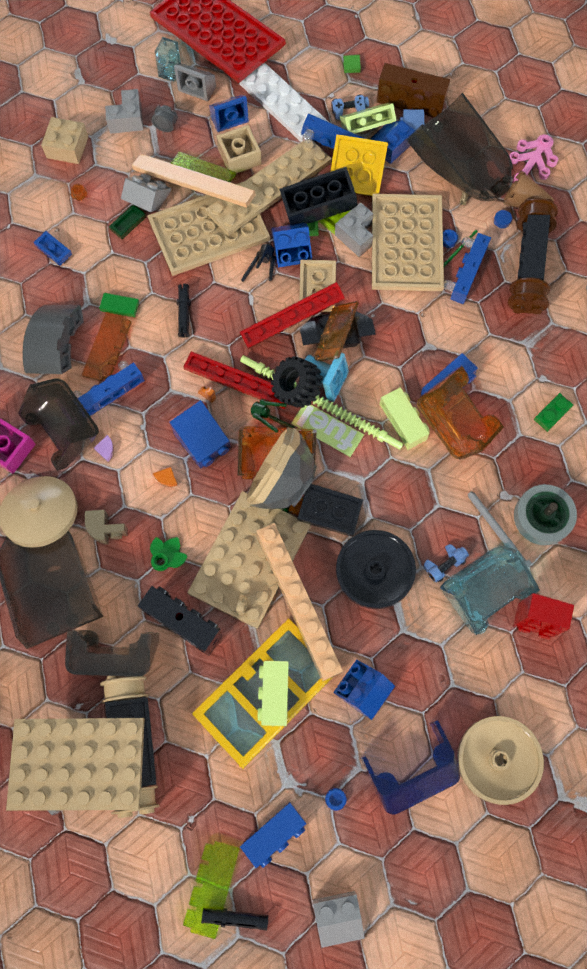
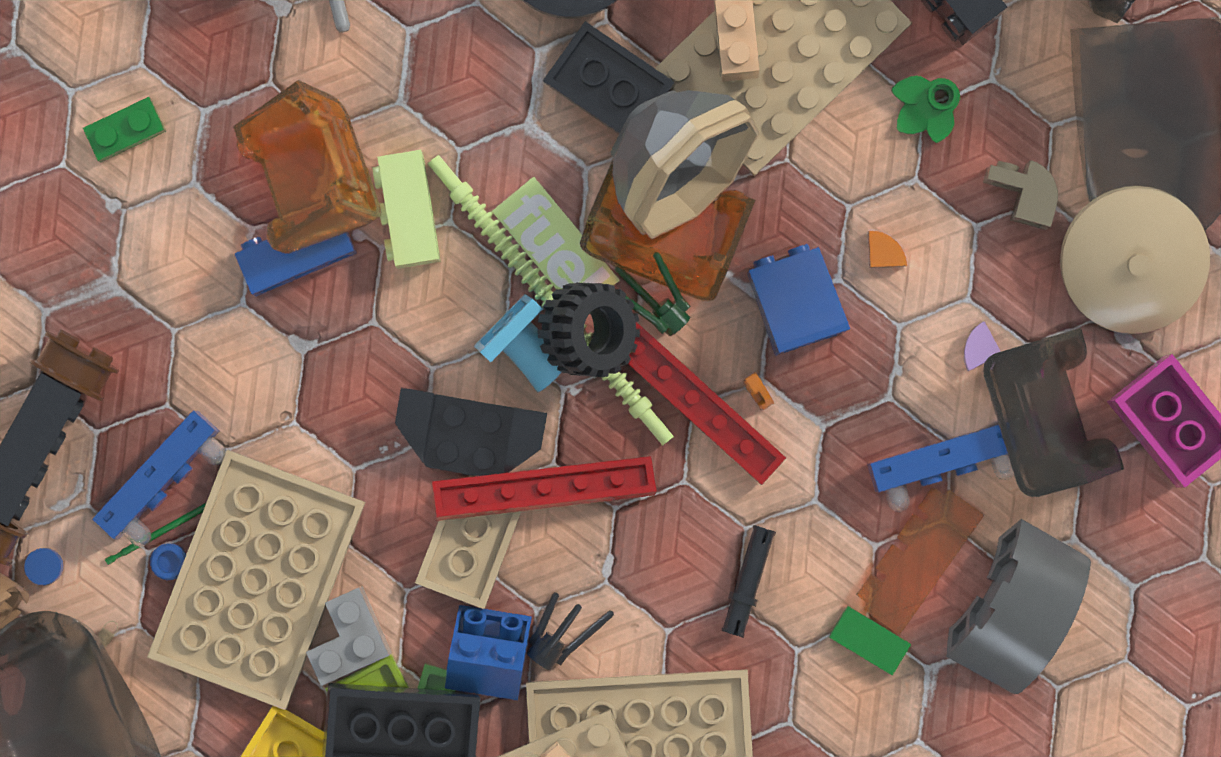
camera: 165 degrees left, 15 degrees up
clear orange windscreen [314,301,359,362] -> none

